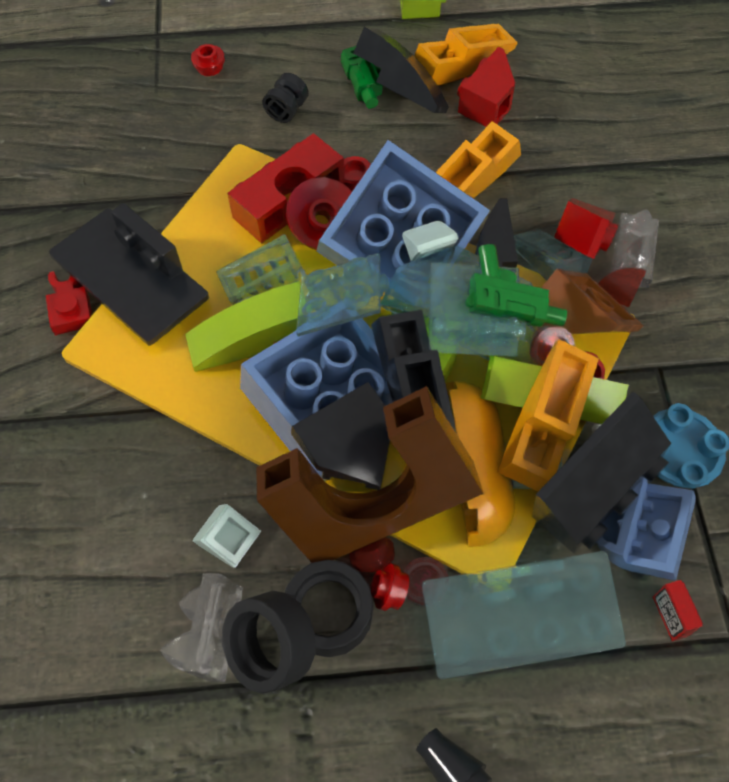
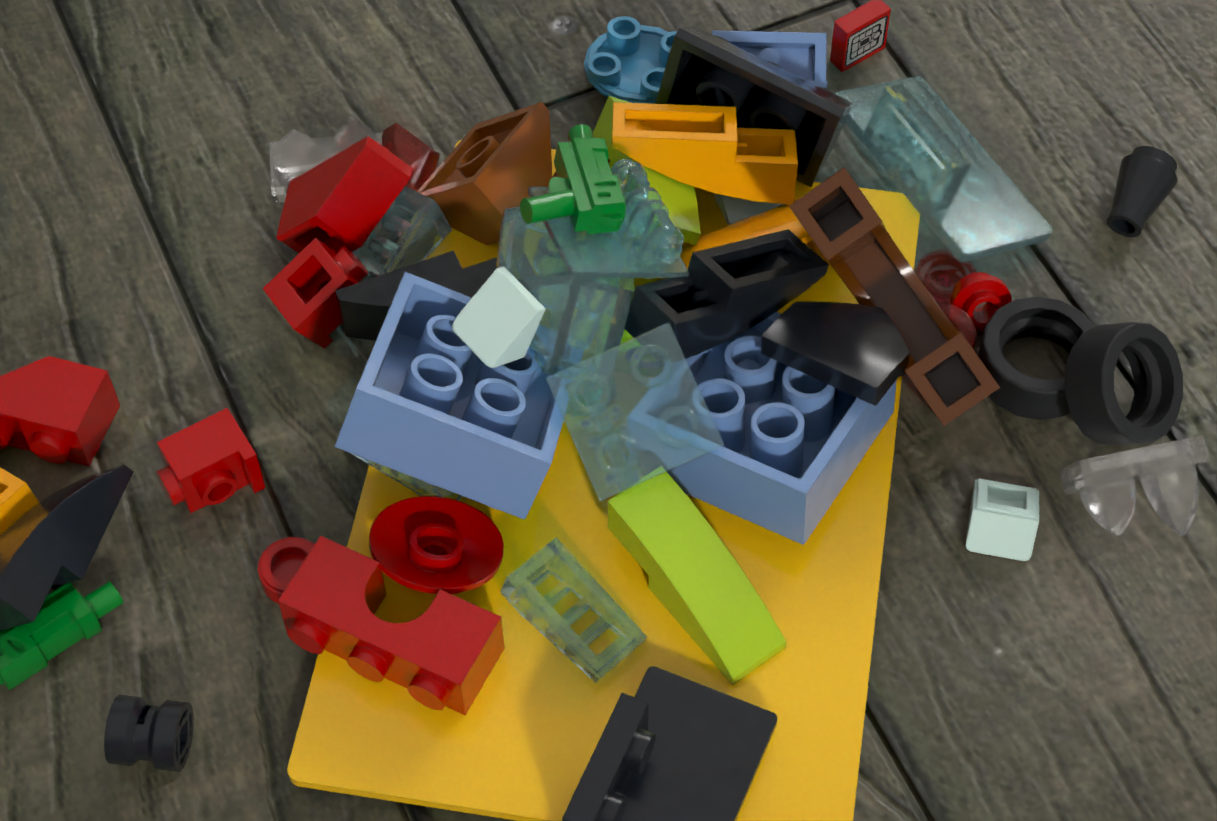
camera: 110 degrees left, 5 degrees down
light orange slope [436,121,521,199] -> none
none -> red brick [156,408,266,514]
none -> red brick [262,238,369,349]

